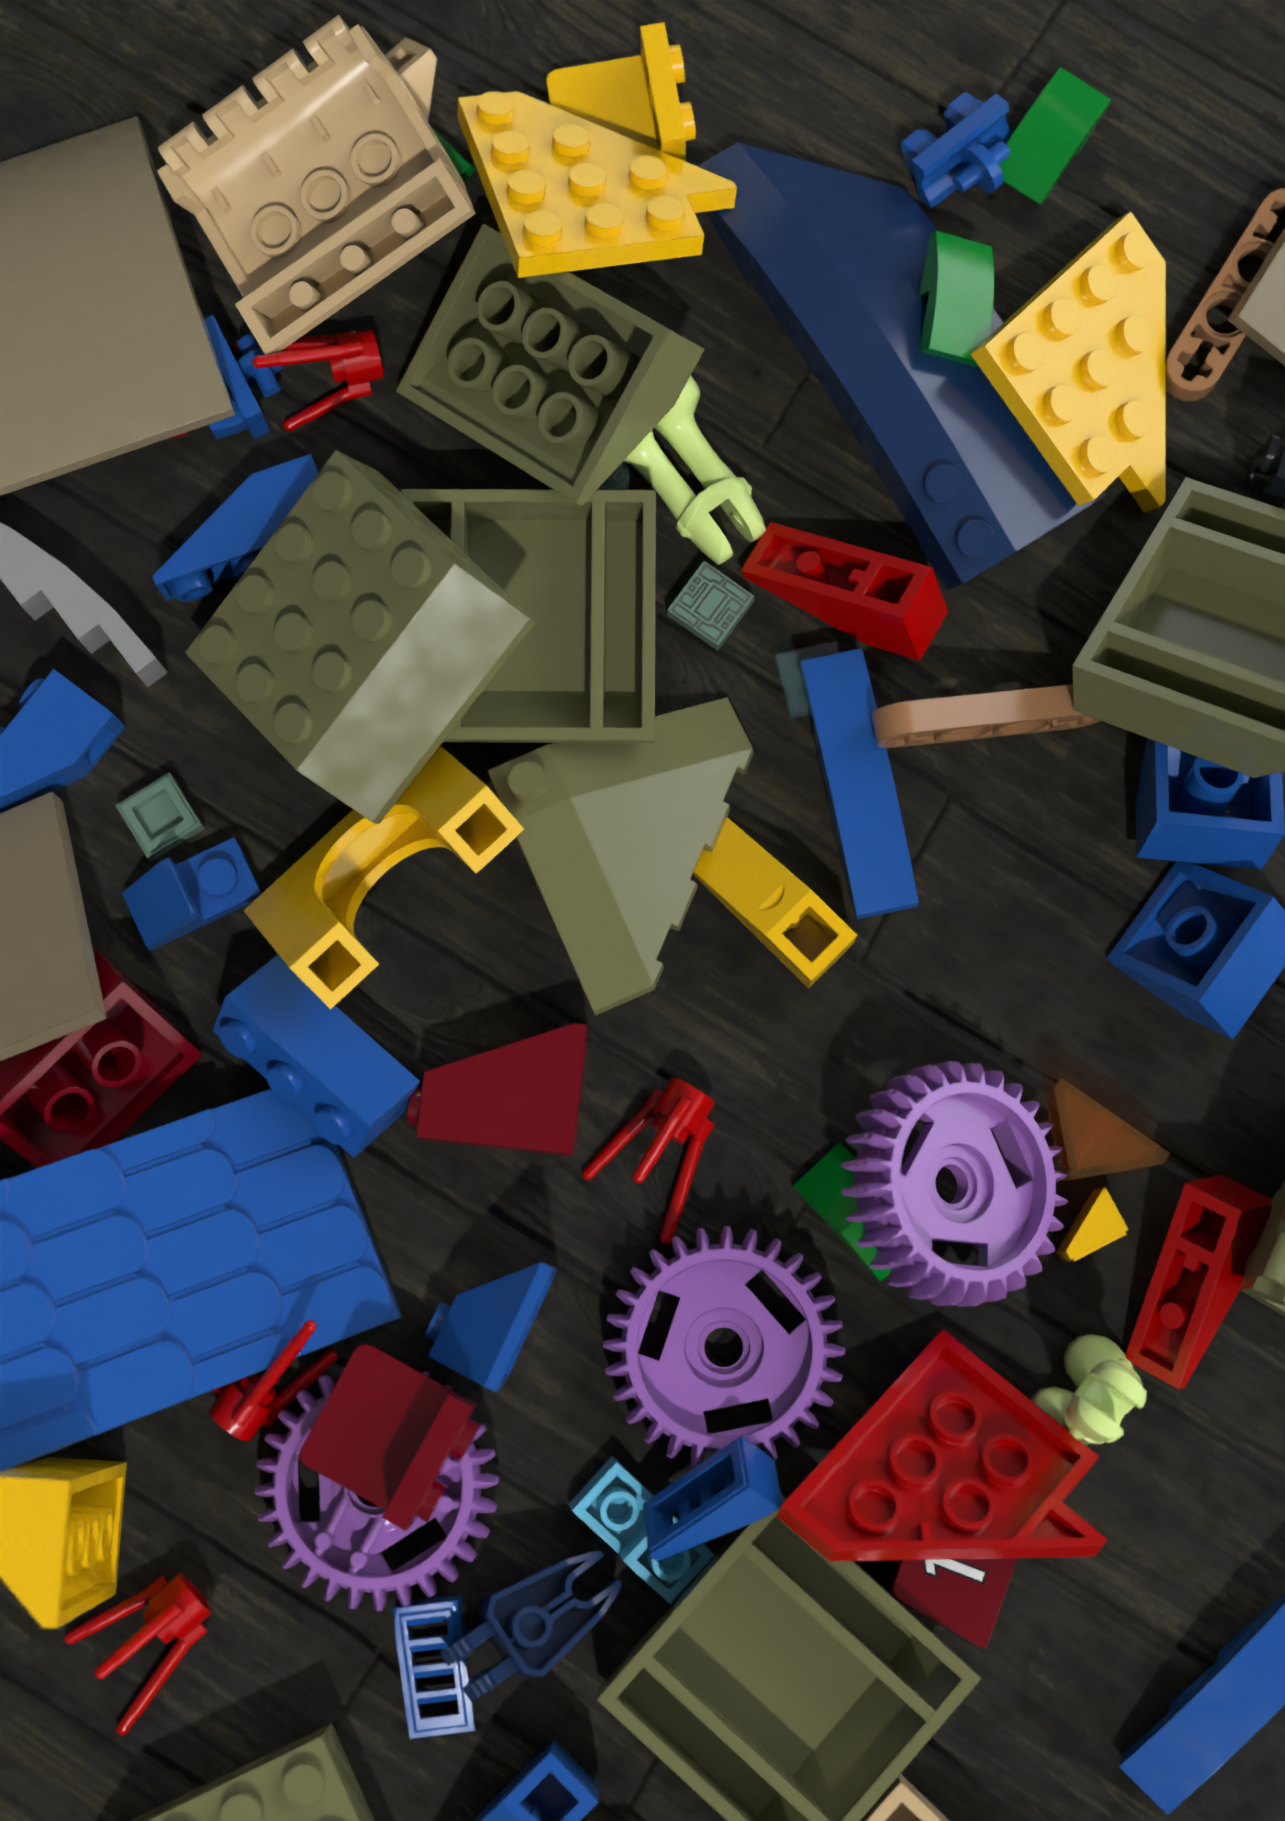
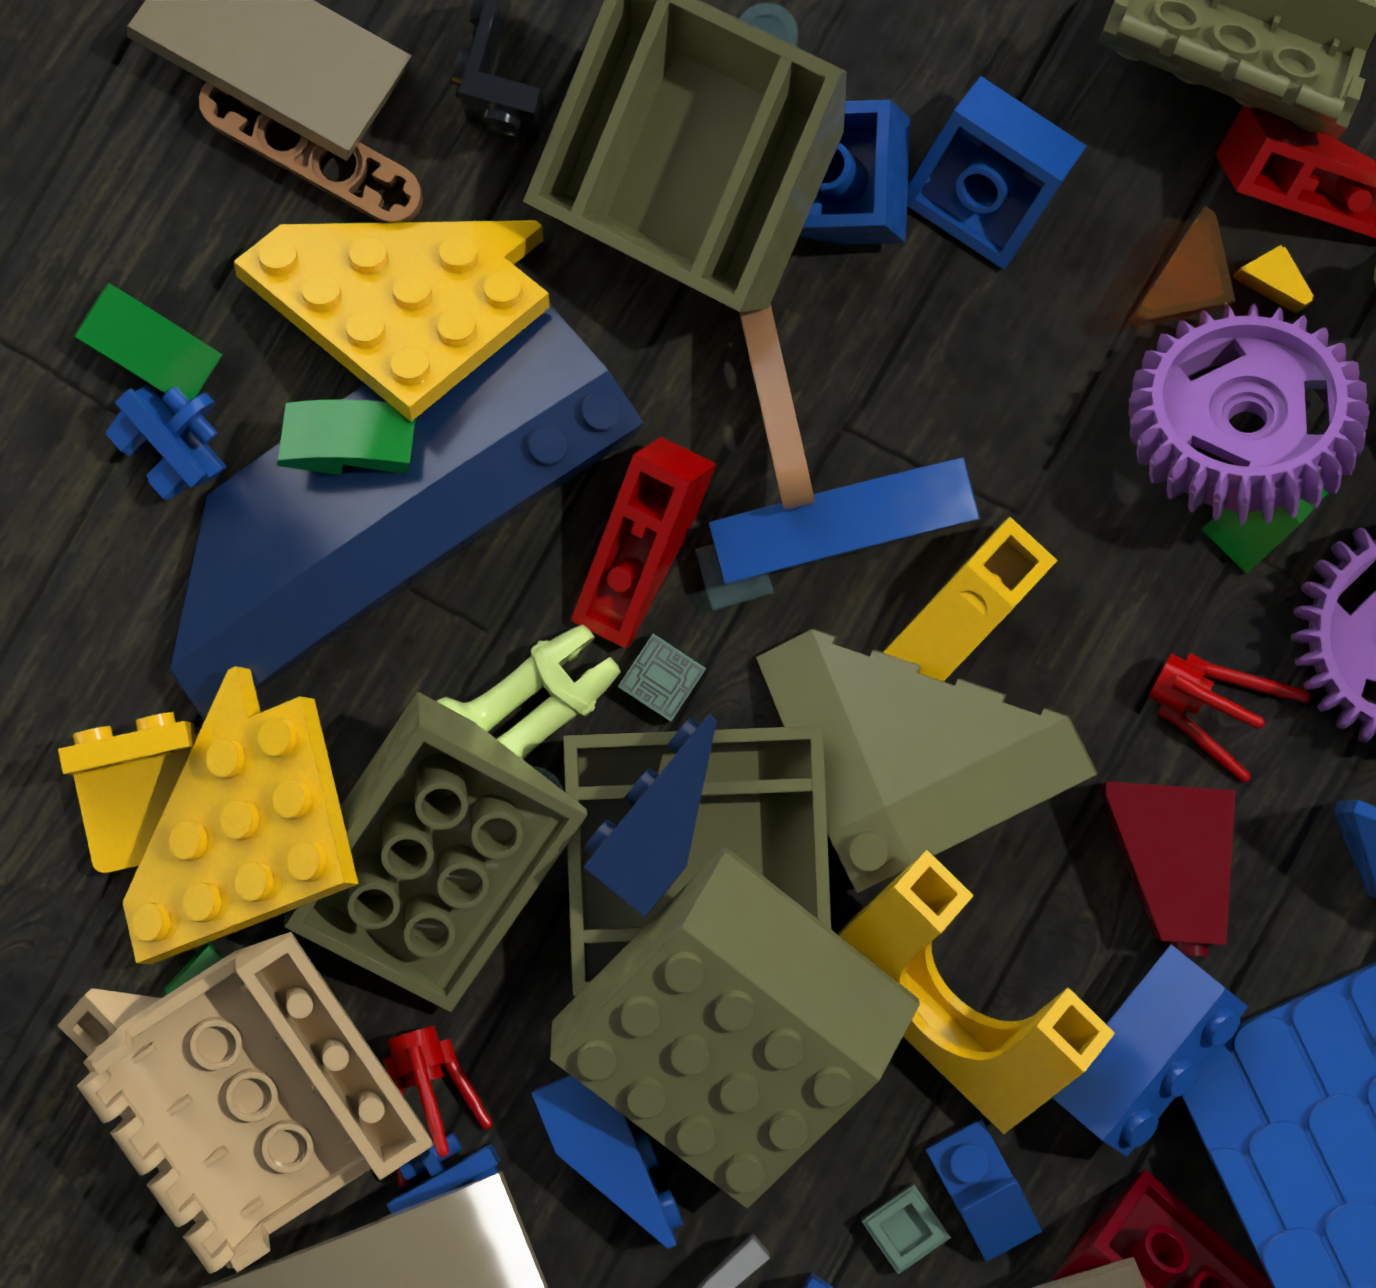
camera: 90 degrees left, 5 degrees up
none -> dark blue slope [583,714,717,917]

